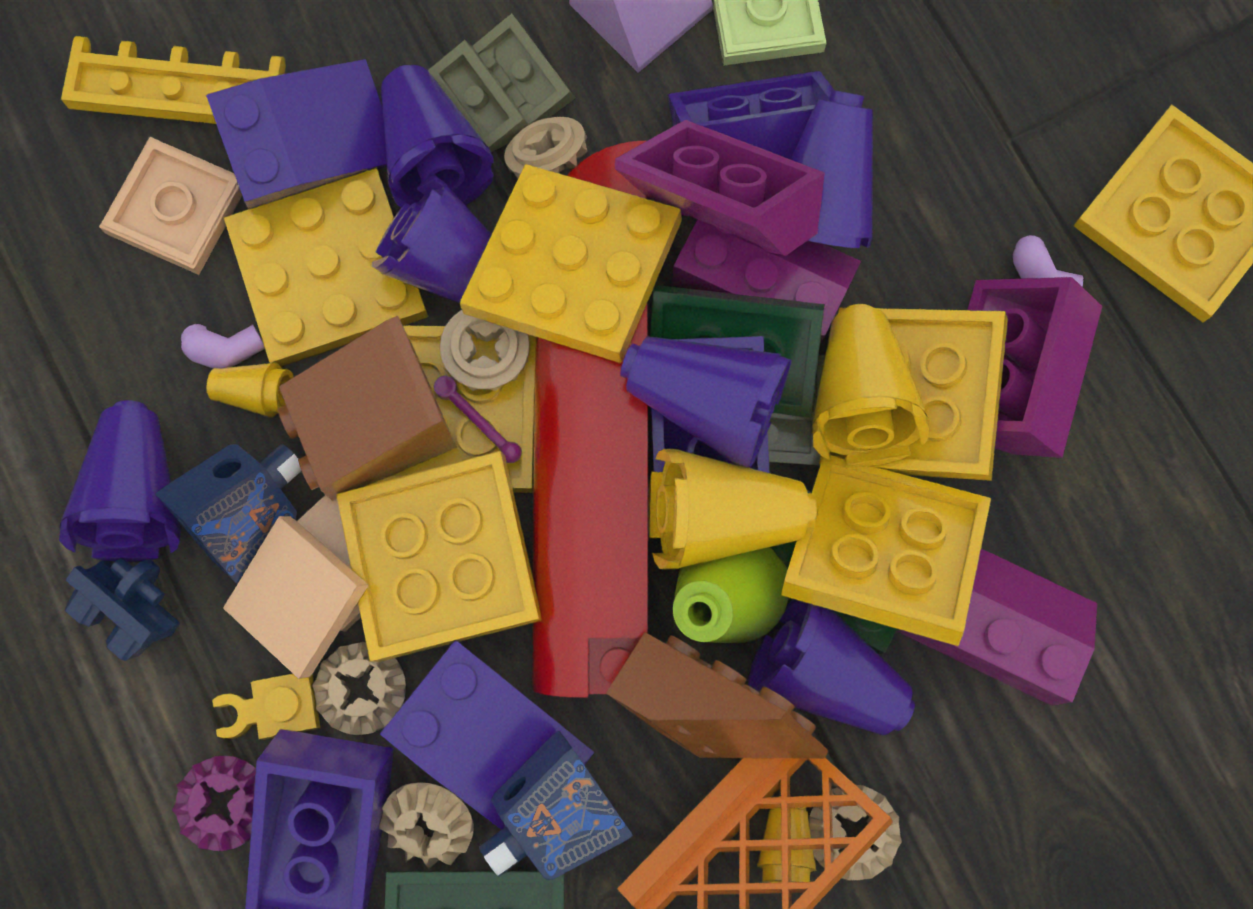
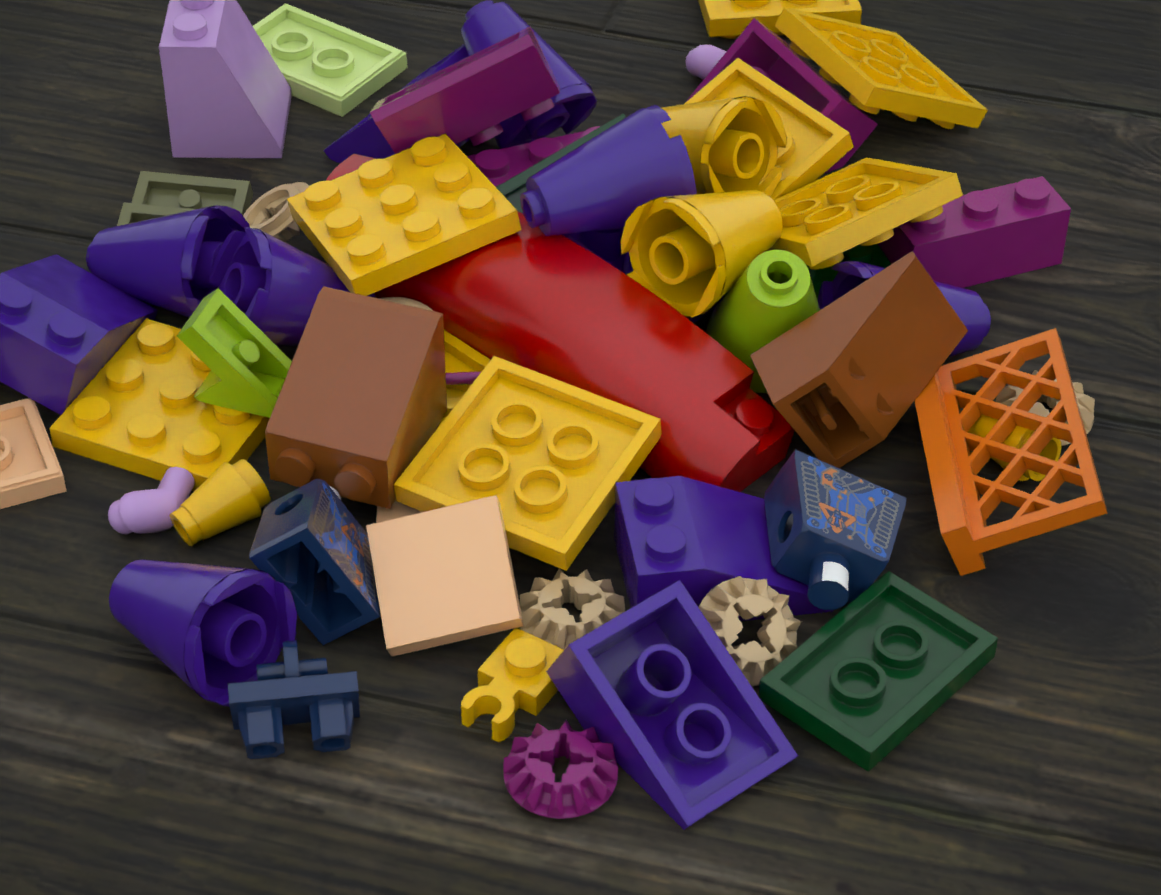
camera: 45 degrees left, 35 degrees down
none -> lime slope [177,288,292,418]
none -> yellow plate [775,7,988,129]

